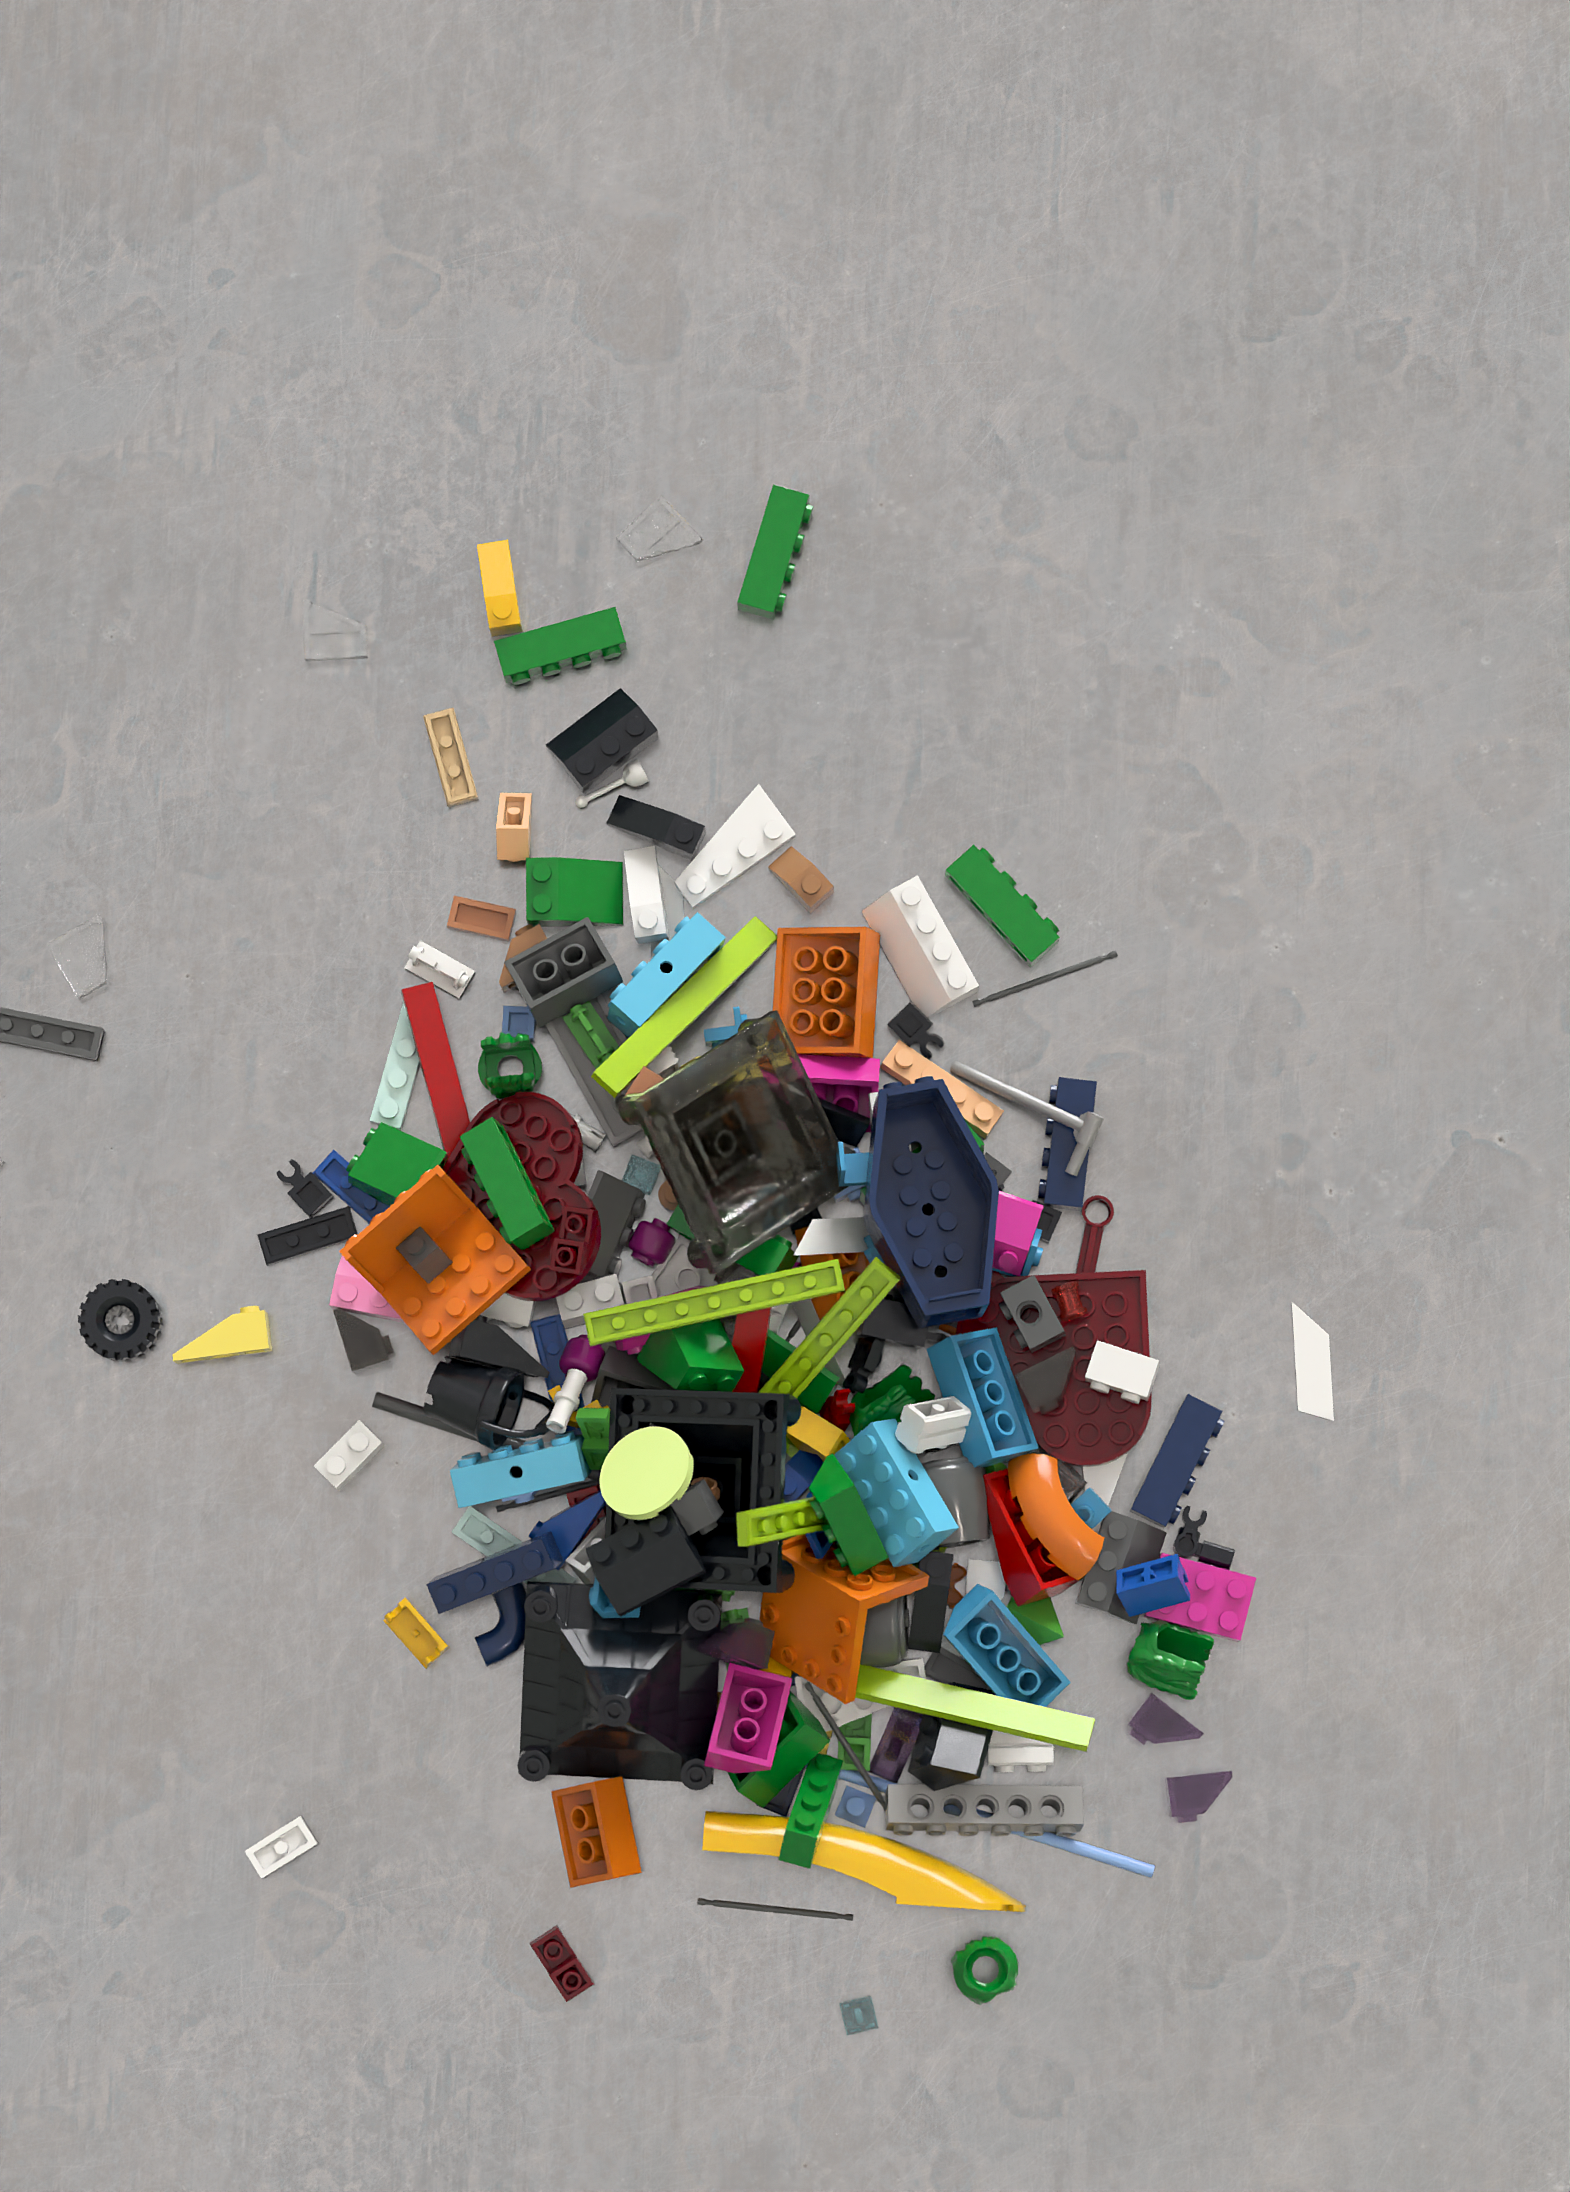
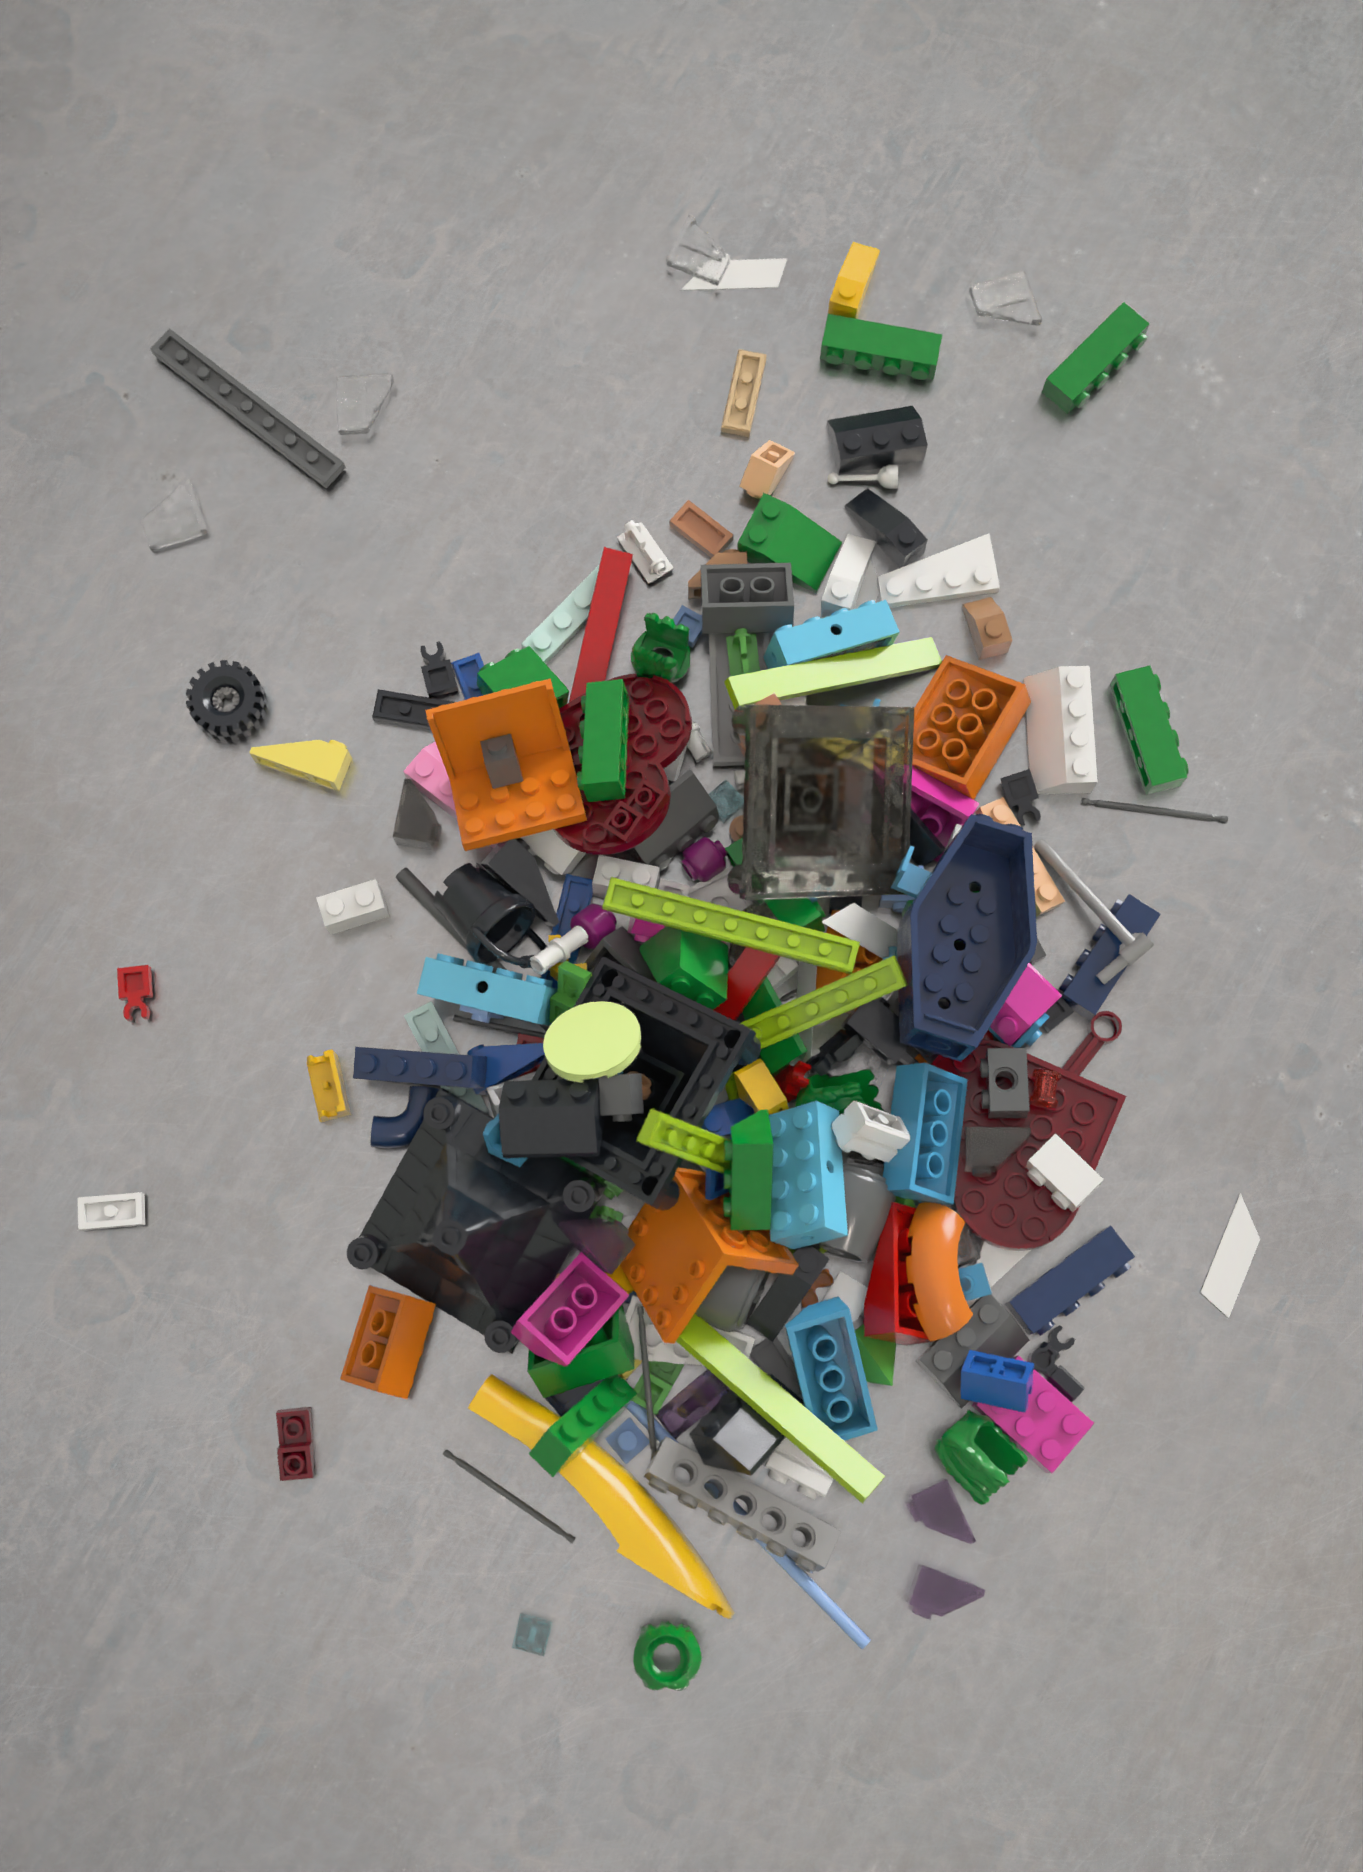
camera: 25 degrees right, 5 degrees down
none -> red plate [117,965,153,1021]
none -> white sticker [681,259,787,290]

